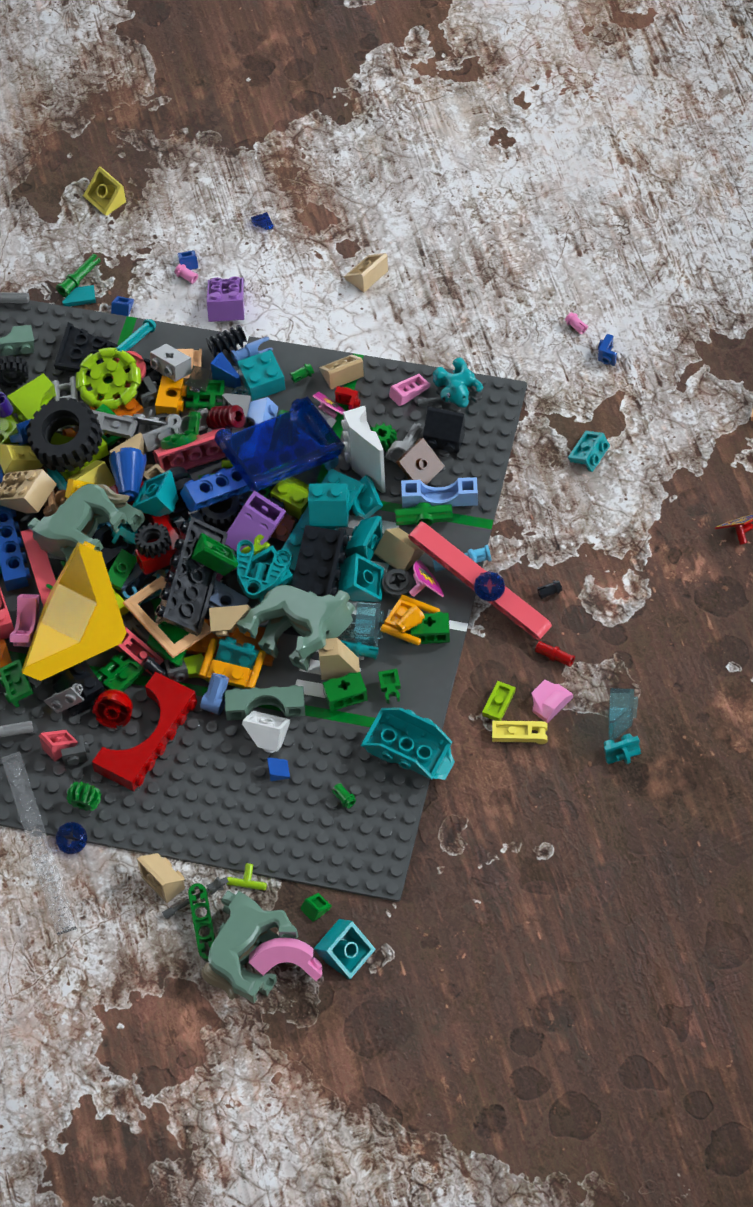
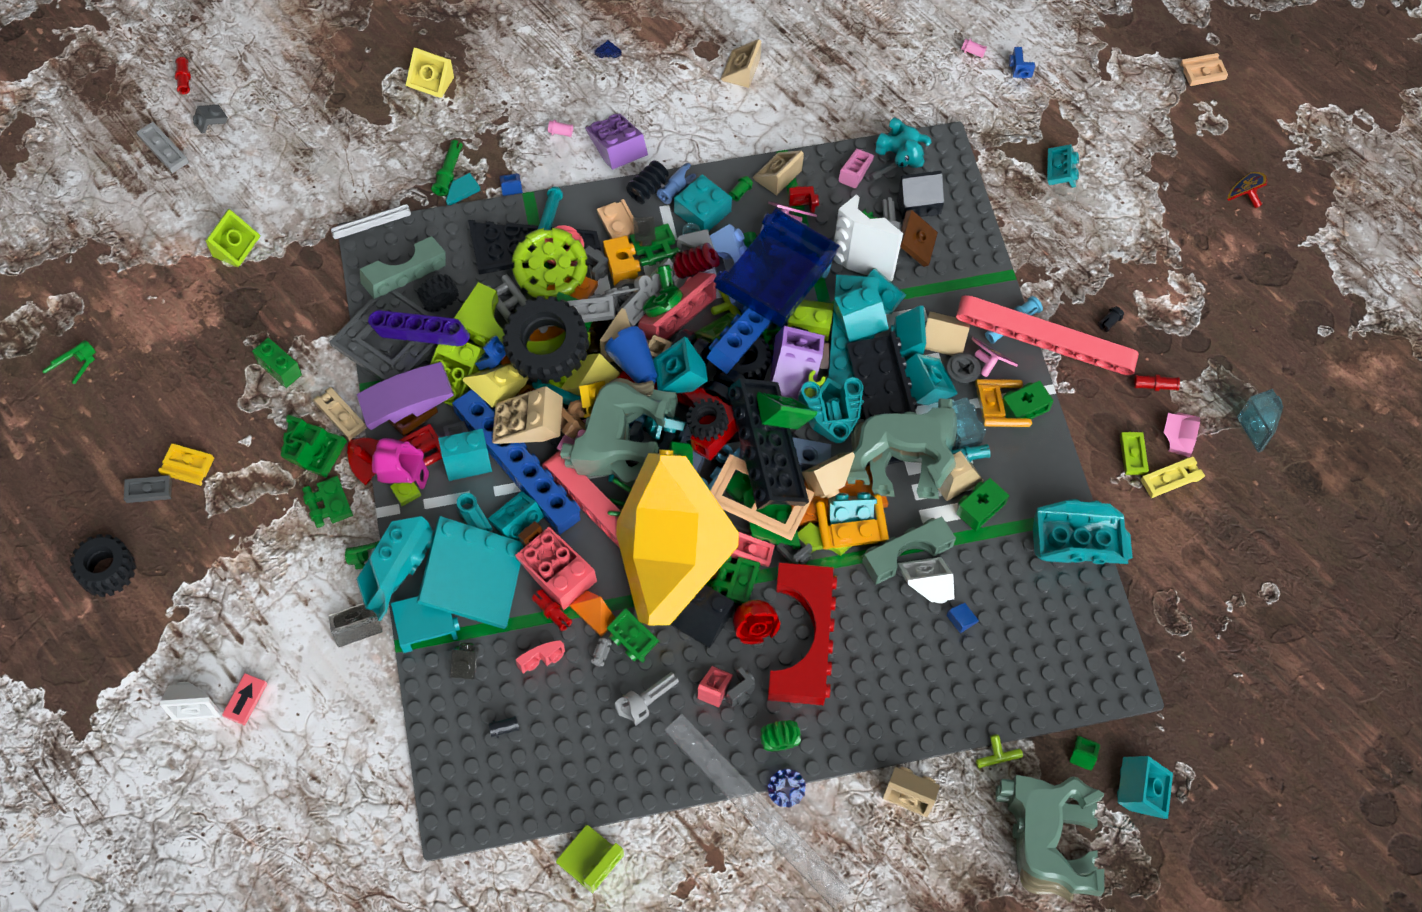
camera: 30 degrees left, 5 degrees up
bright pink arch [10,594,40,647] -> none
light grey hinge [44,683,84,713] -> none
black pin [141,656,167,676] -> none
light grey brick [150,344,192,382] -> none
dark grey piece [162,877,229,919] -> none
blue slope [177,250,198,270] -> none
green beam [188,883,215,962] -> none
medium blue piece [200,673,229,715] -> none
blue slope [210,352,241,389] -> none
bright pink arch [249,937,322,981] -> none
green pin [332,783,356,808] -> none
green plate [378,669,401,703] -> none
green piece [395,502,453,526] -> none
light orange cone [395,606,425,633] -> none
light blue arch [401,477,478,508] -> none
clear blue gear [474,571,505,601] -> none
teal hips [604,733,641,764] -> none

